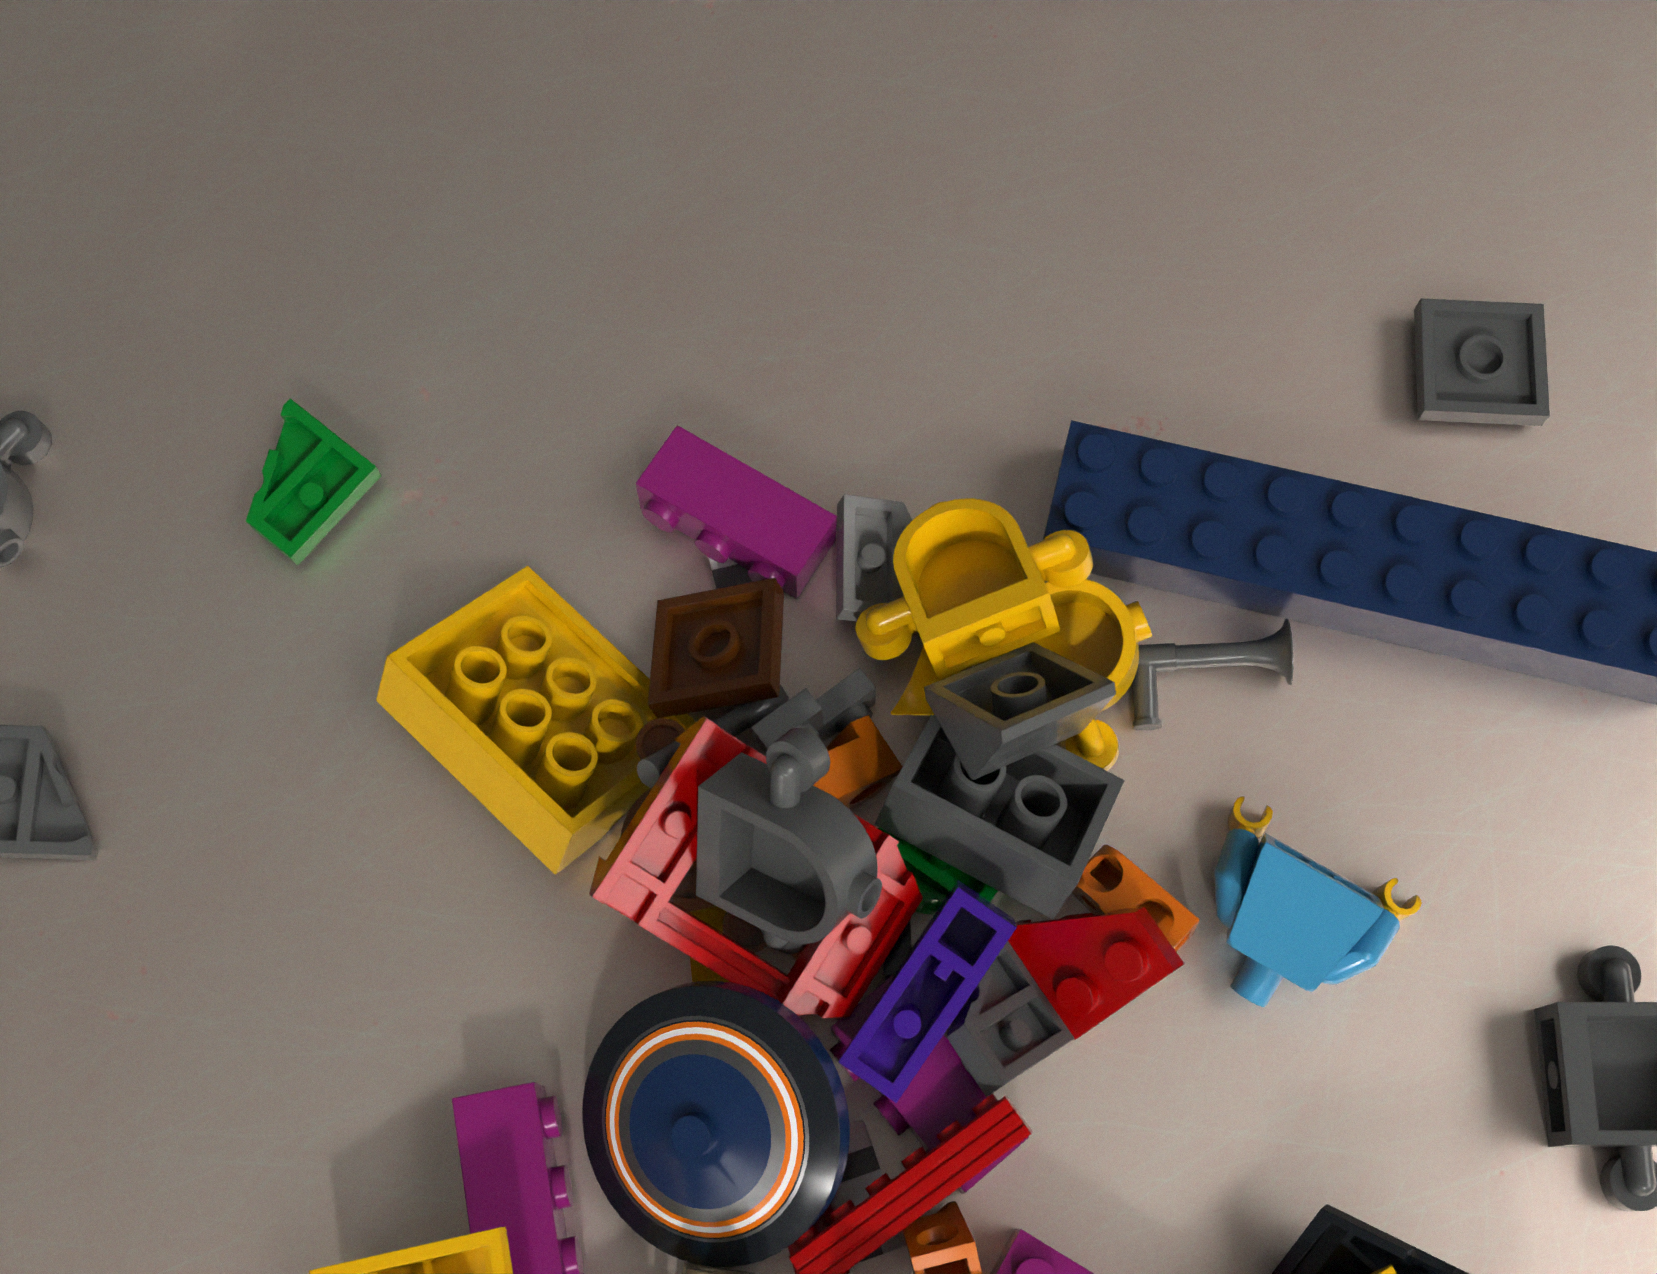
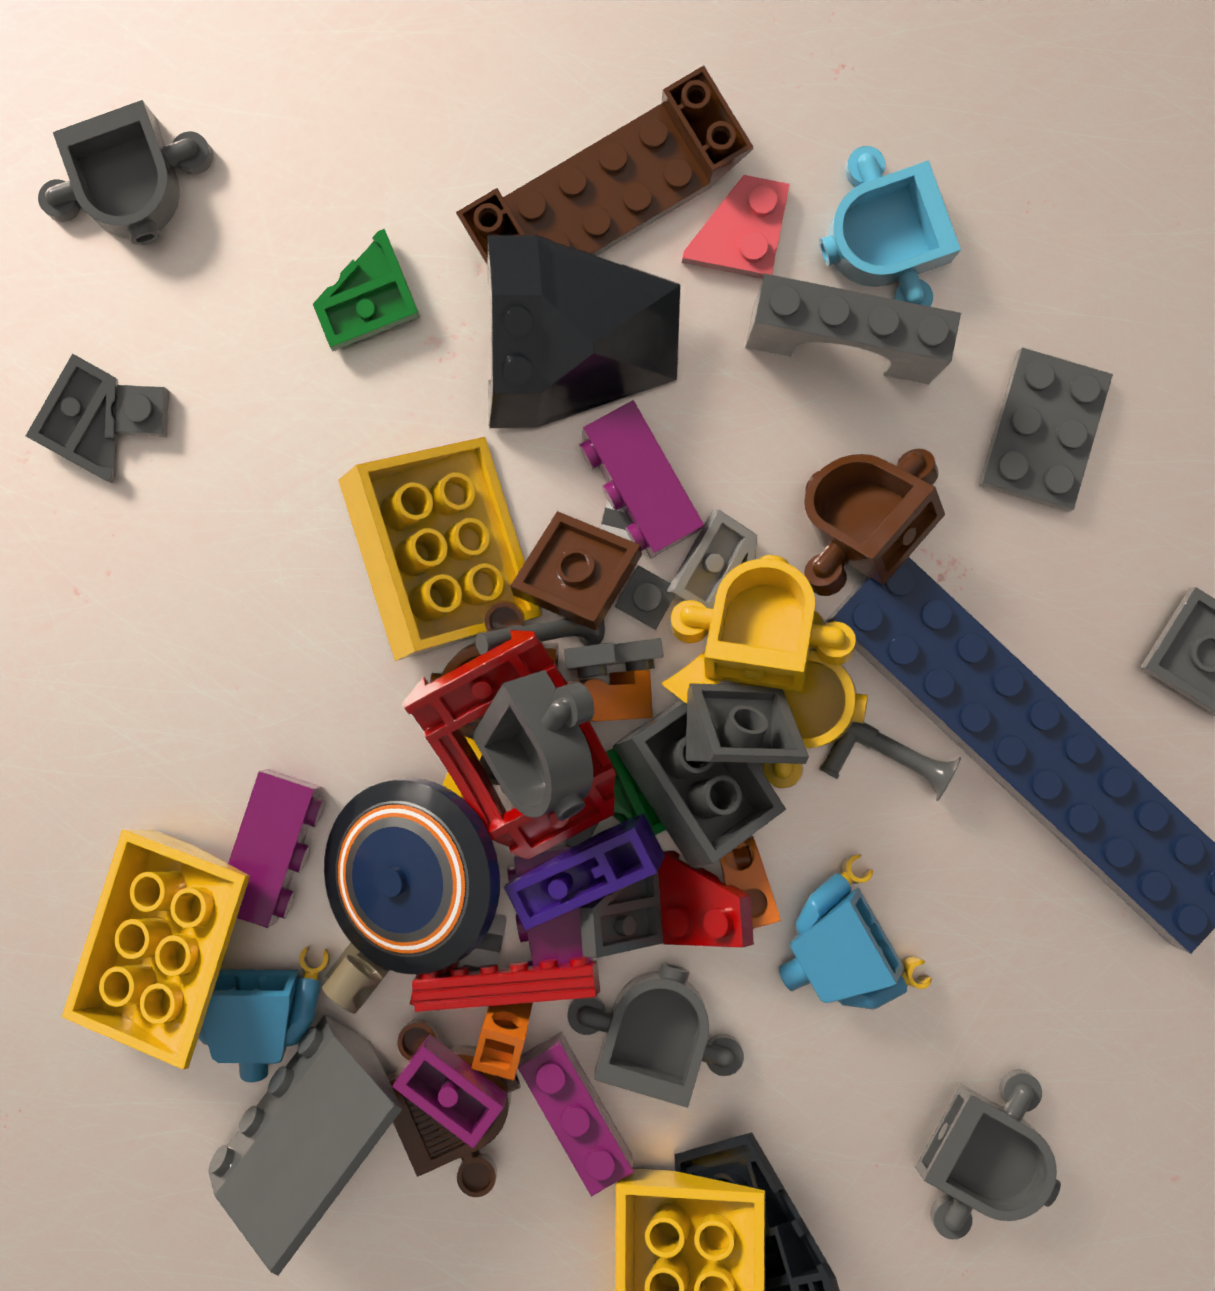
camera: 30 degrees right, 15 degrees up
none -> dark grey plate [115,385,169,437]
none -> reddish brown slope [456,65,753,265]
none -> black wedge [487,235,681,428]
none -> dark grey piece [567,963,744,1108]
none -> dark grey plate [615,565,674,630]
none -> coral wing [682,175,790,279]
none -> dark grey arch [745,273,961,385]
none -> reddish brown piece [804,449,945,596]
none -> medium azure piece [819,146,961,306]
none -> dark grey plate [979,347,1113,512]

